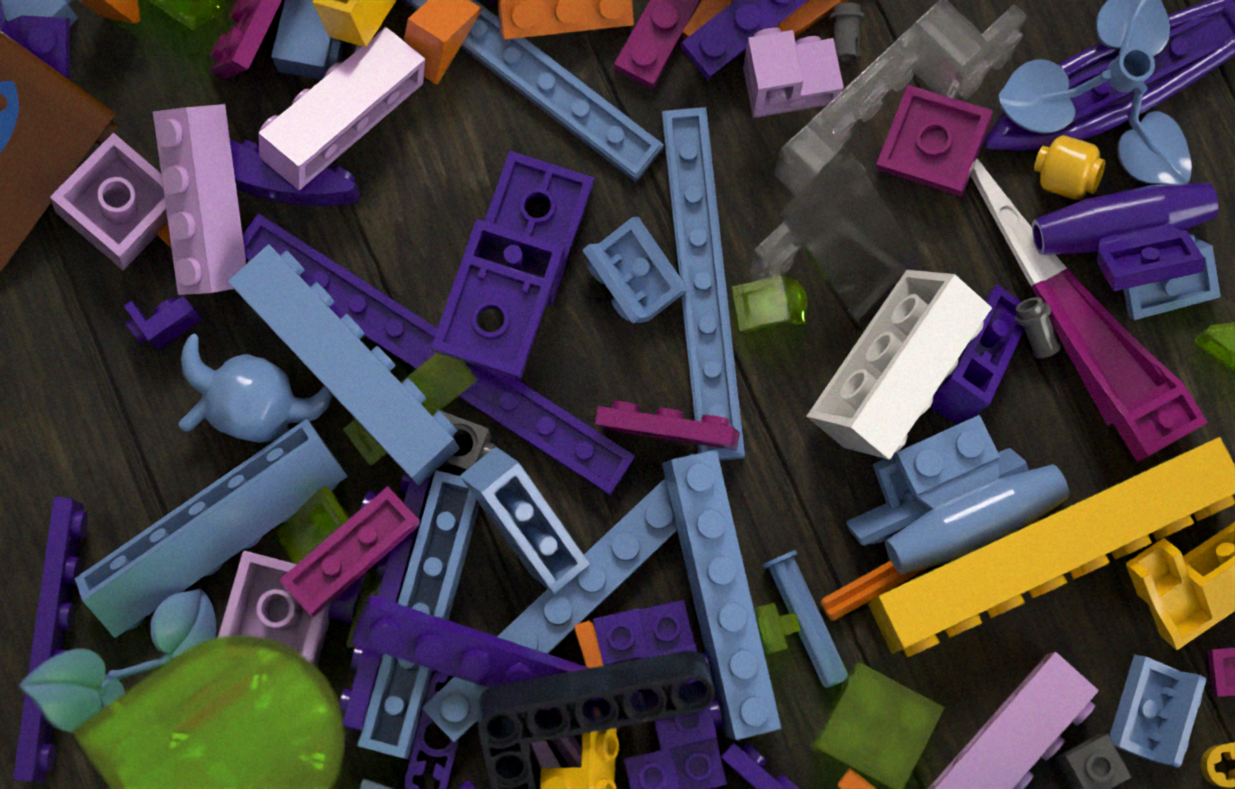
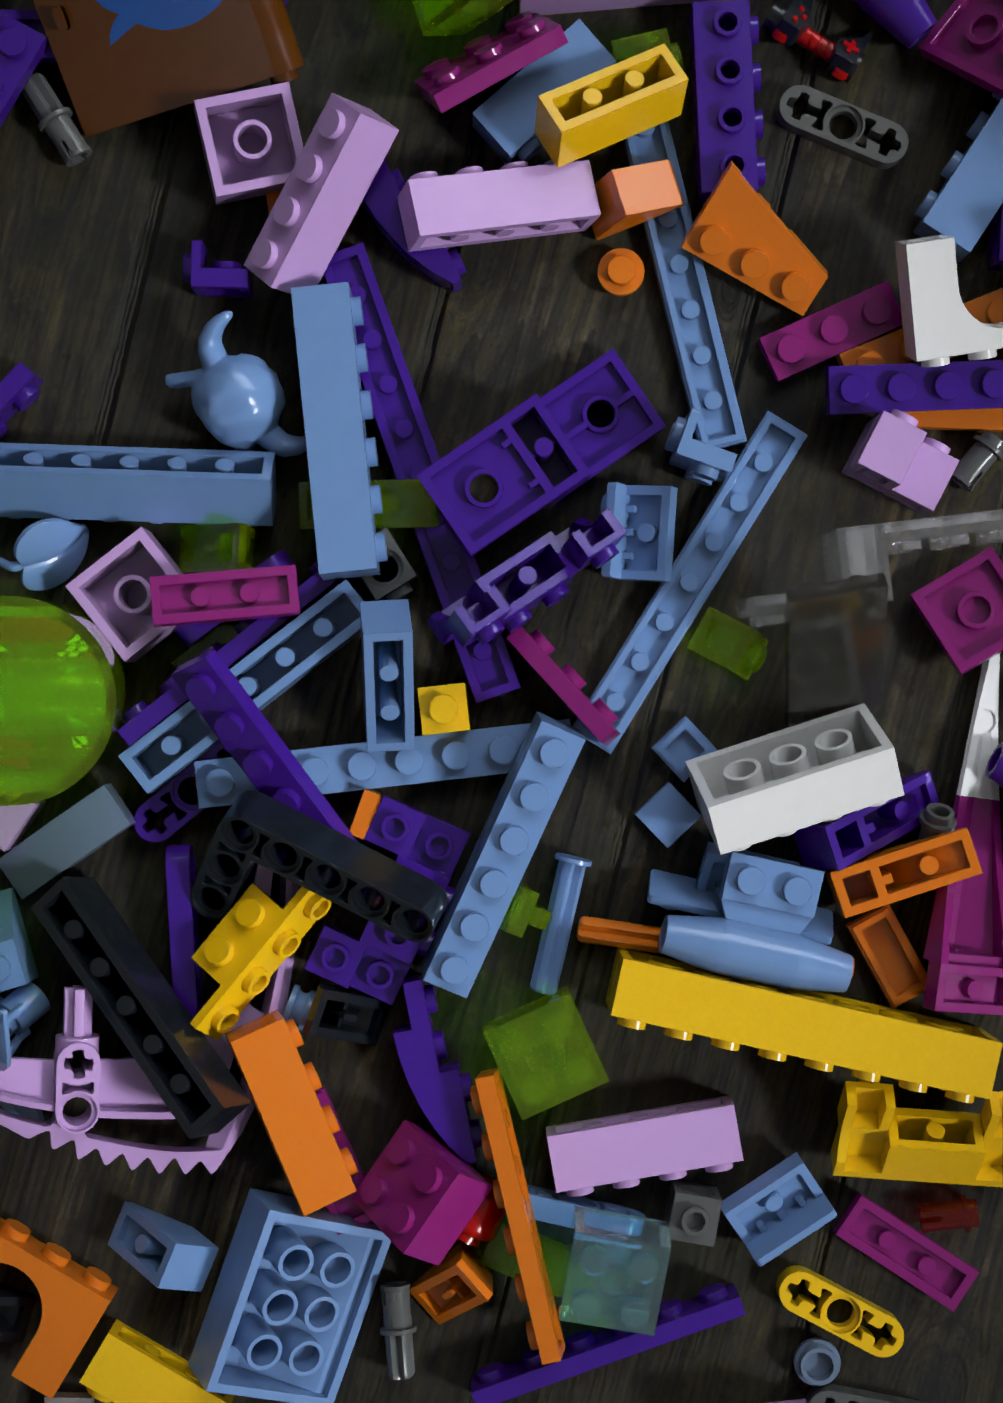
camera: 35 degrees right, 10 degrees up
none -> yellow brick [417,683,471,735]
none -> dark purple bracket [427,508,627,648]
none -> orange plate [597,248,645,296]
none -> medium blue tile [634,782,701,848]
none -> medium blue tile [651,716,718,782]
none -> medium blue bracket [664,408,738,486]
none -> orange slope [824,827,983,918]
none -> orange tile [845,904,927,1009]

